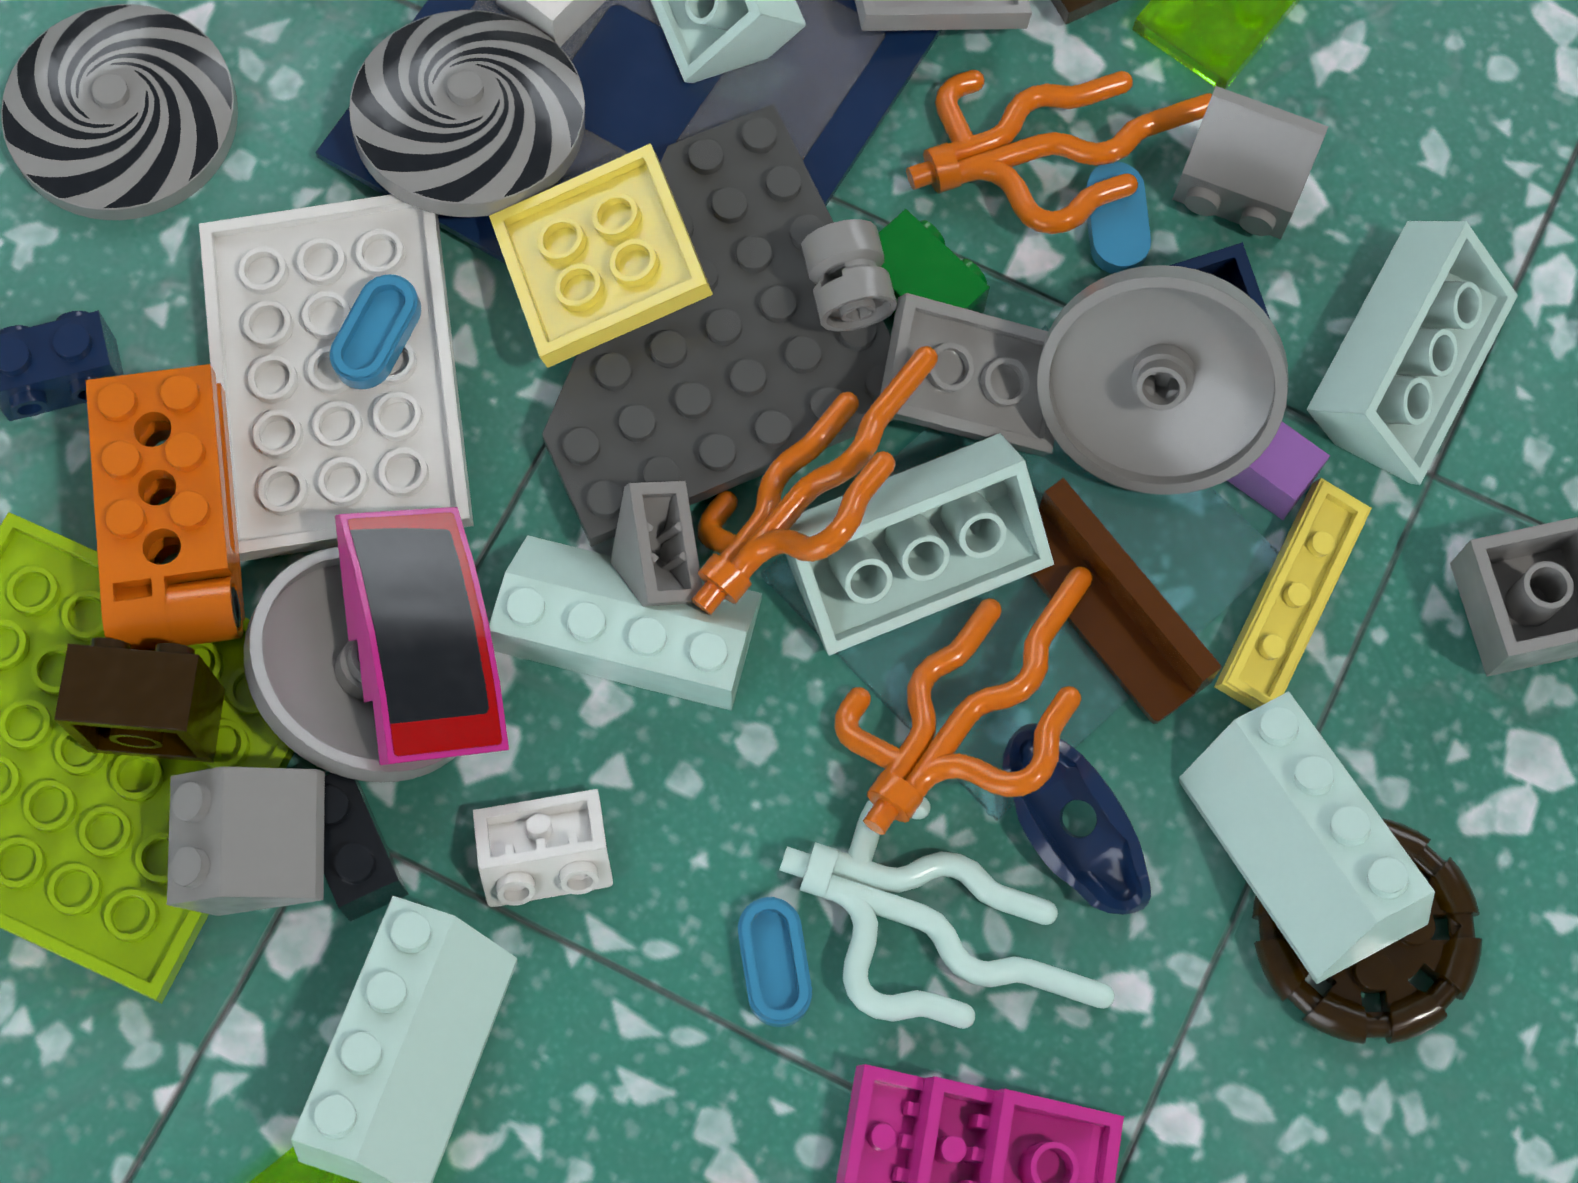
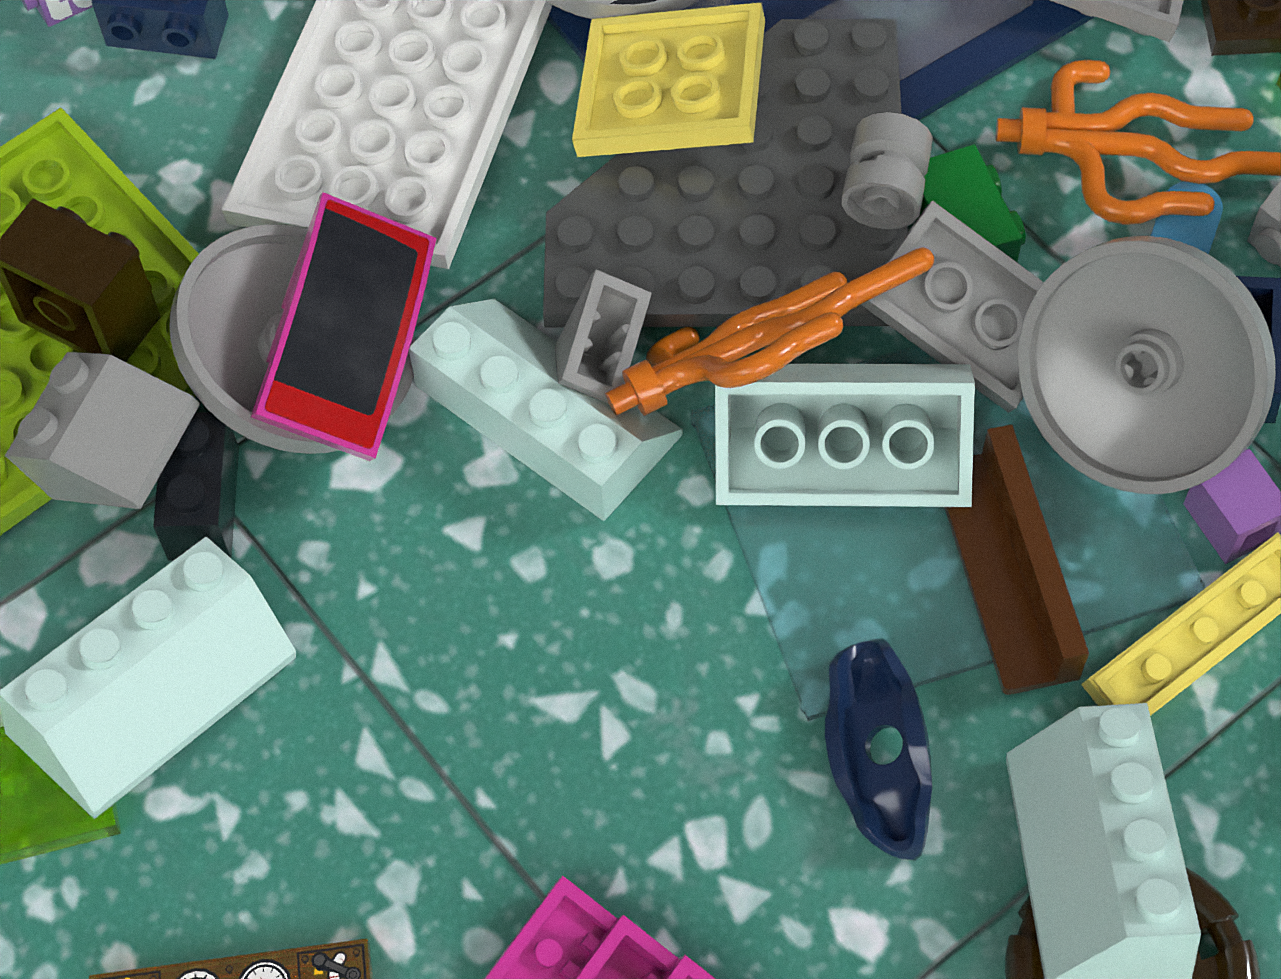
camera: 30 degrees right, 10 degrees down
orange hinge [86,364,245,651] -> none
dark azure tile [330,274,421,389] -> none
white bracket [473,789,613,907] -> none
dark azure tile [738,897,812,1027] -> none
light aqua plant [779,797,1115,1029] -> none
orange plant [835,566,1092,835] -> none

